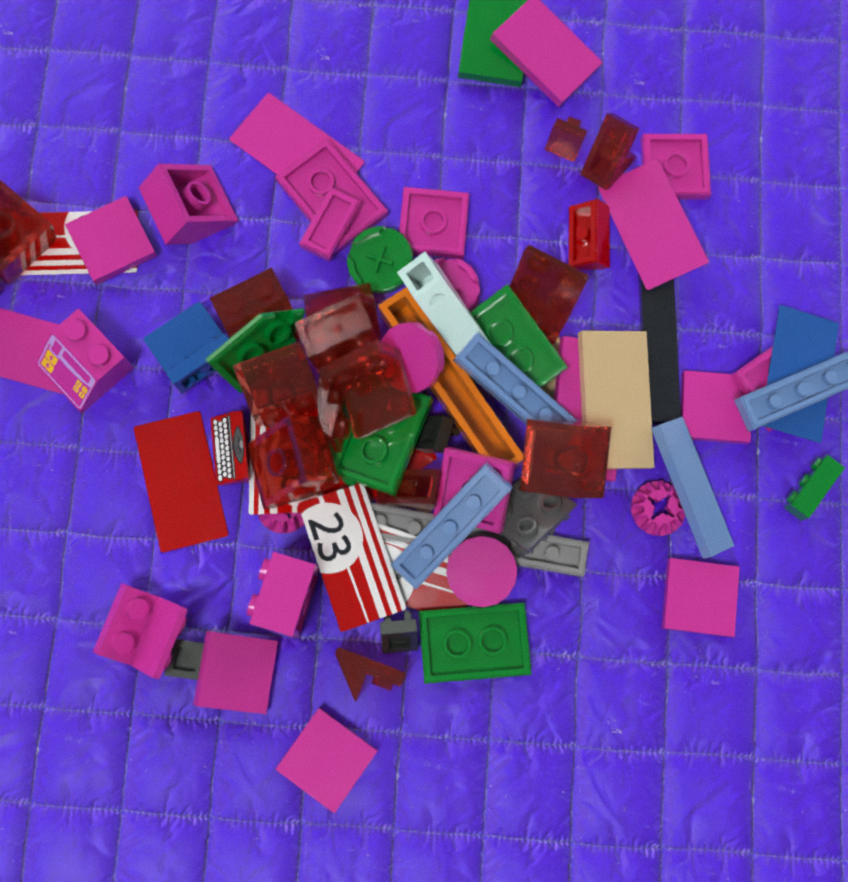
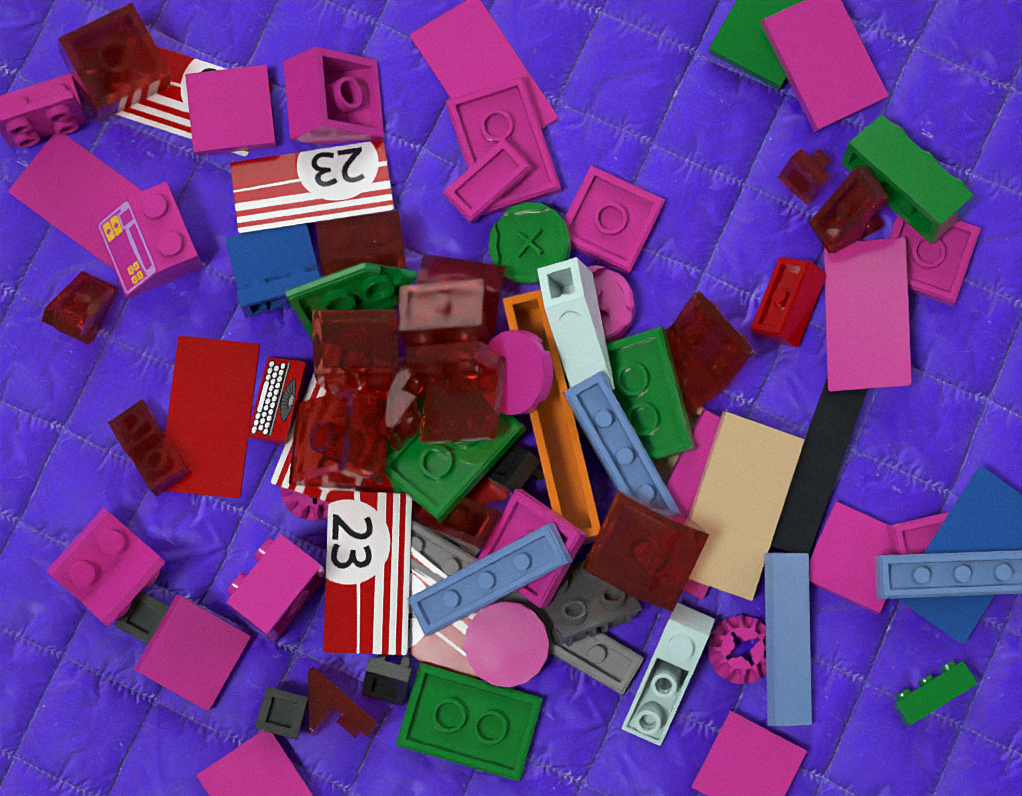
camera: 30 degrees right, 0 degrees up
none -> clear red slope [42,271,119,344]
none -> clear red slope [108,399,191,497]
none -> sticker [230,140,394,233]
none -> pearl dark grey tile [255,686,309,740]
none -> light aqua slope [621,602,715,746]
none -> green brick [841,115,974,245]

